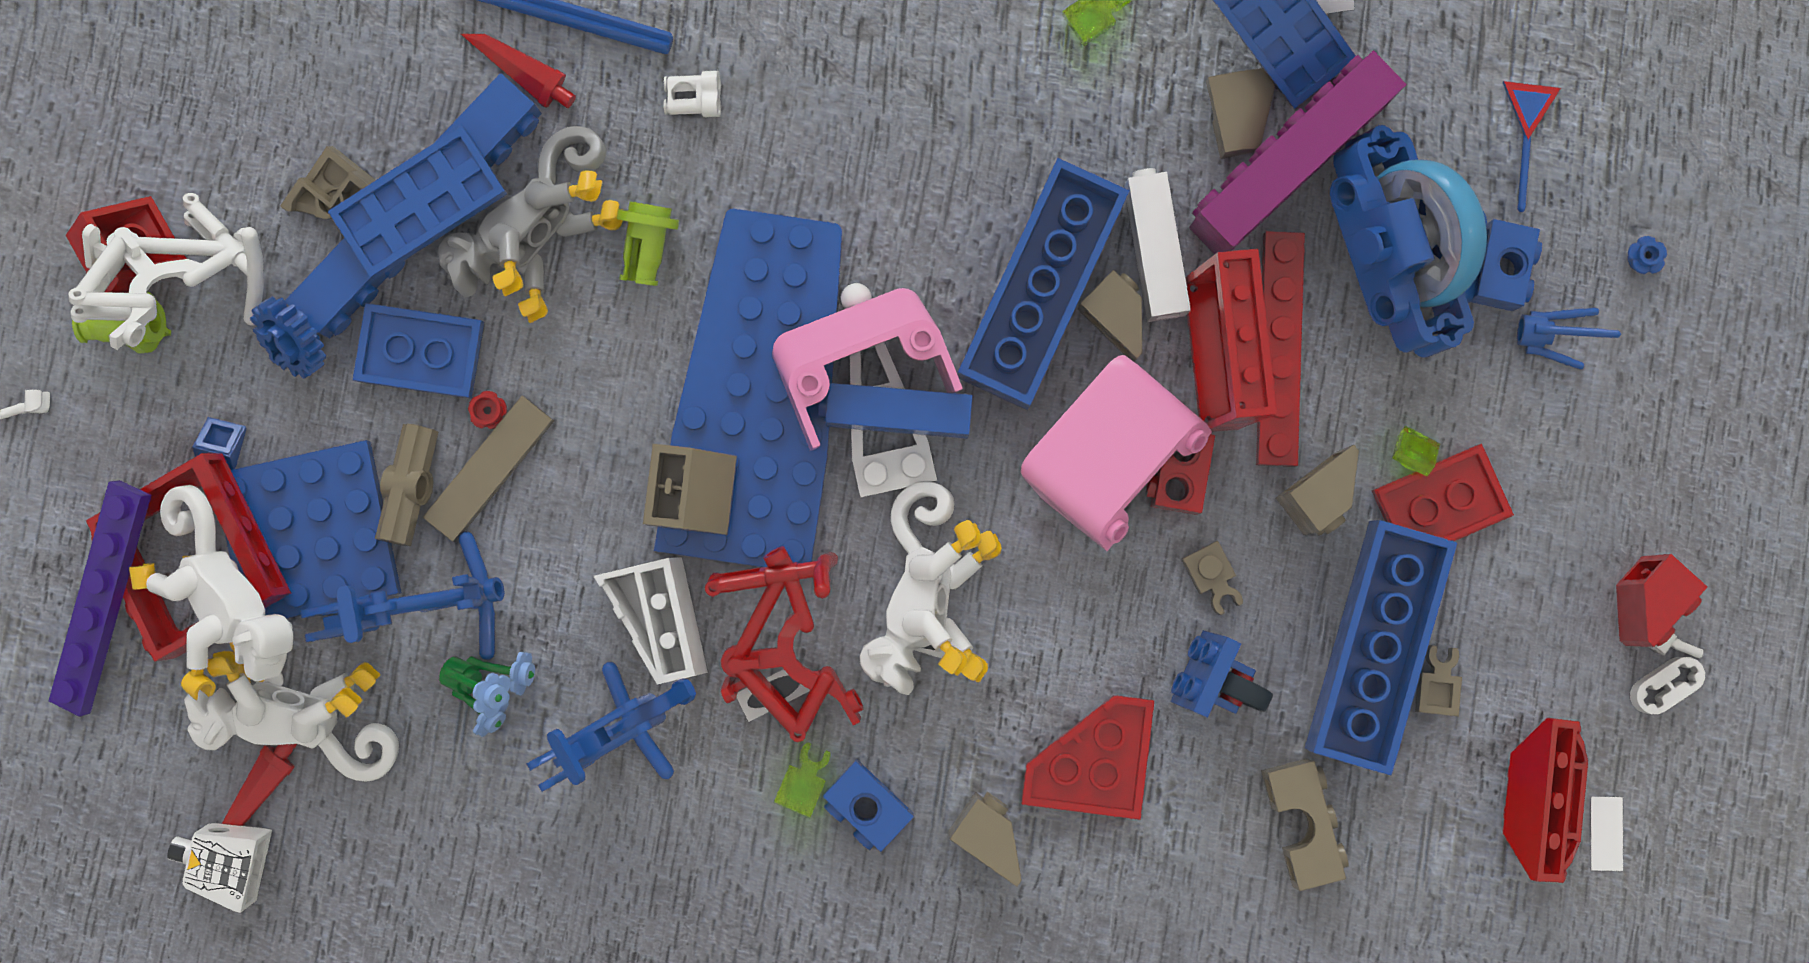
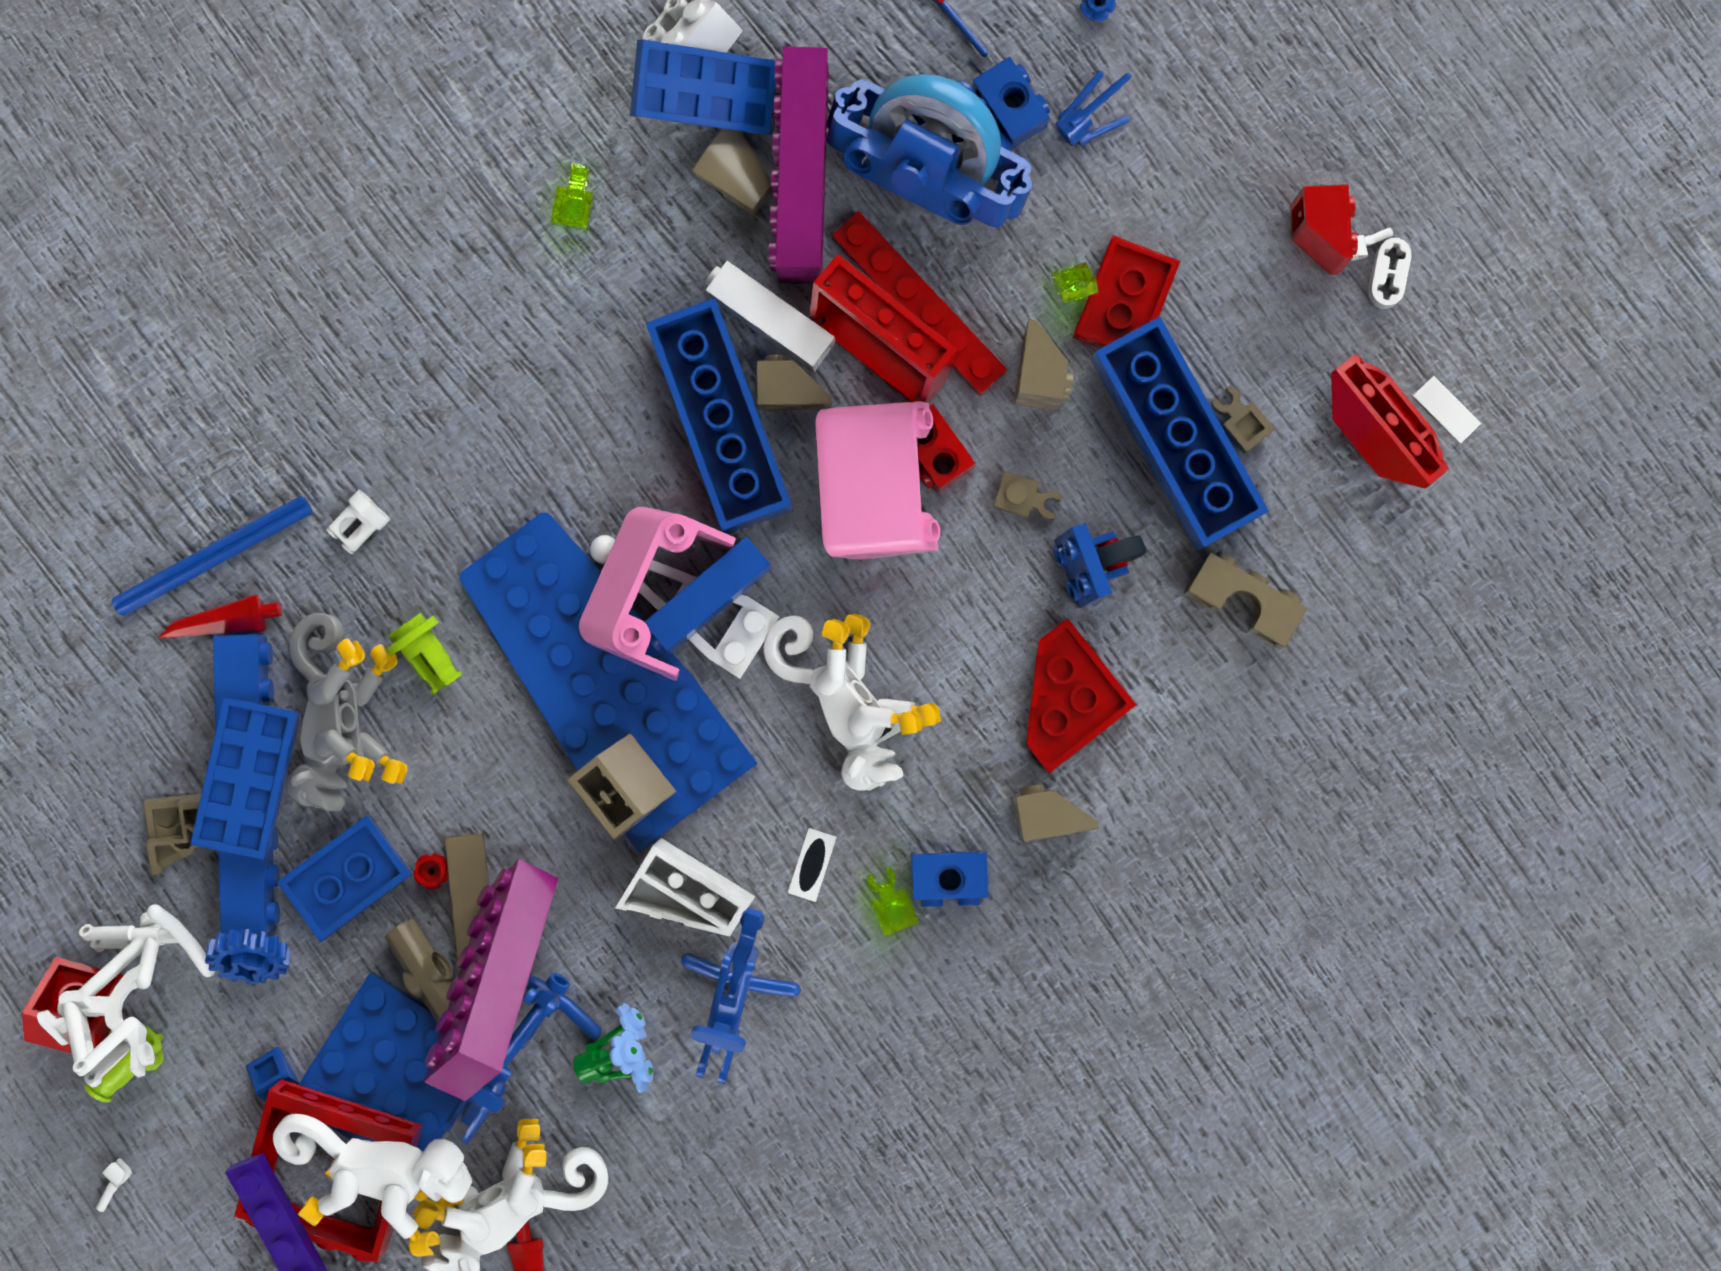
camera: 45 degrees left, 0 degrees up
red piece [705,546,864,742] -> none
none -> magenta brick [424,859,558,1101]

